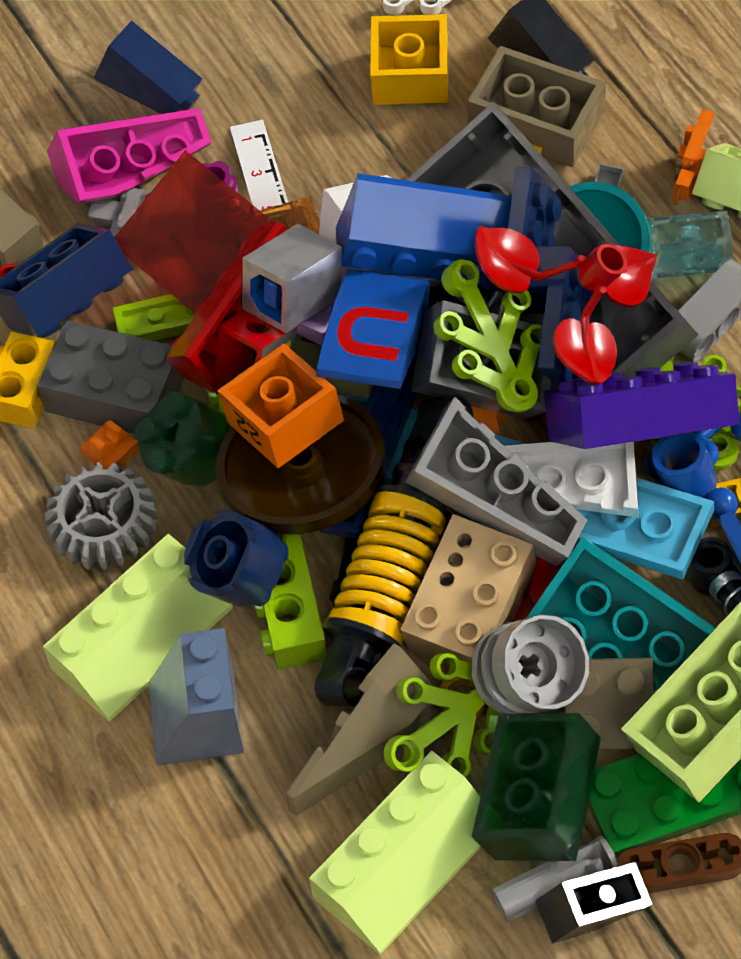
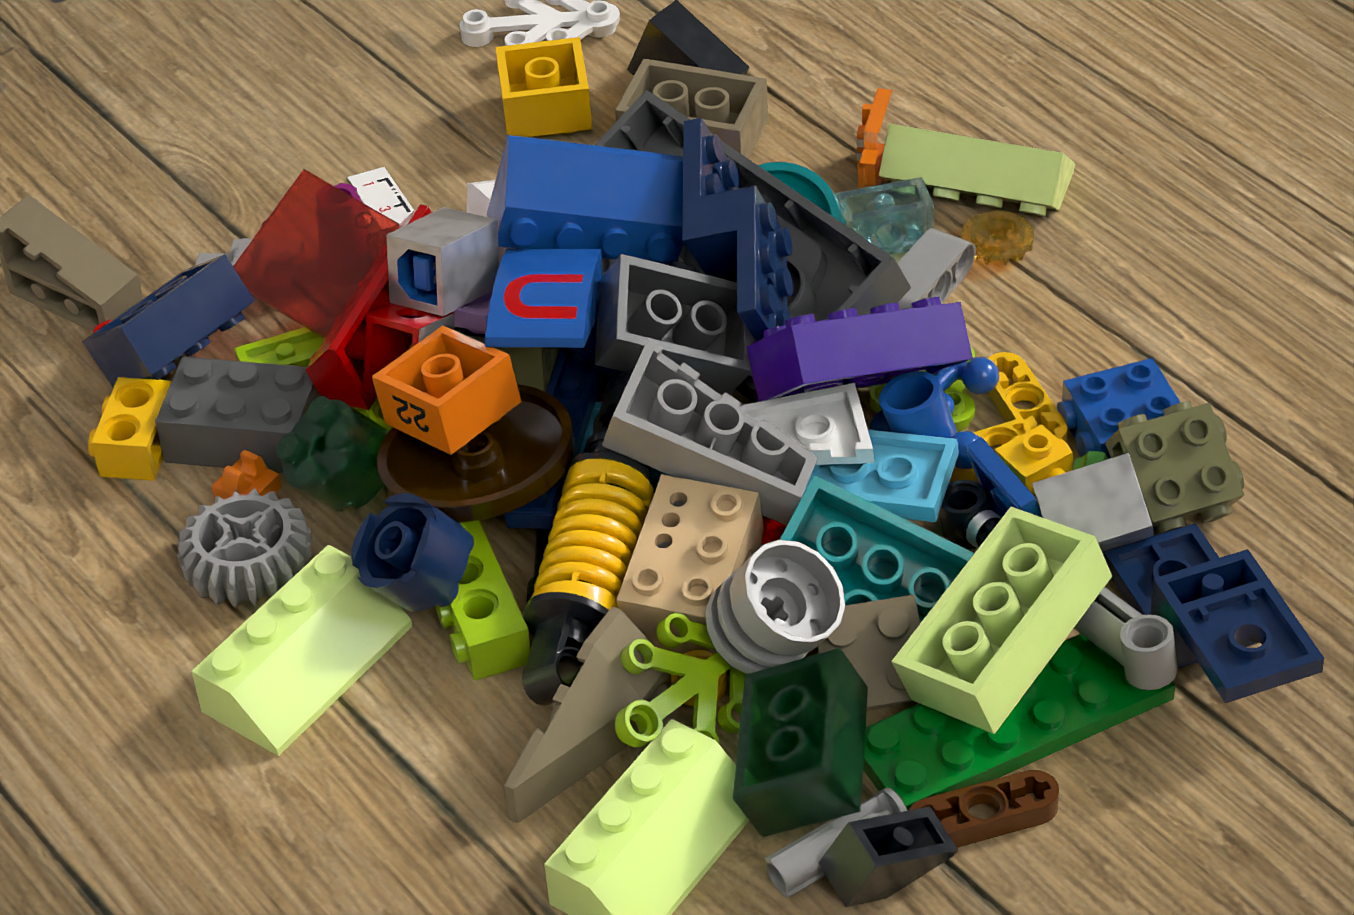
camera: 10 degrees left, 15 degrees down
dark pink wedge [47,108,211,204] -> none
dark blue slope [94,21,203,114] -> none
sand blue slope [148,628,244,765] -> none
lime plant [433,259,543,413] -> none
red plant [475,226,657,385] -> none

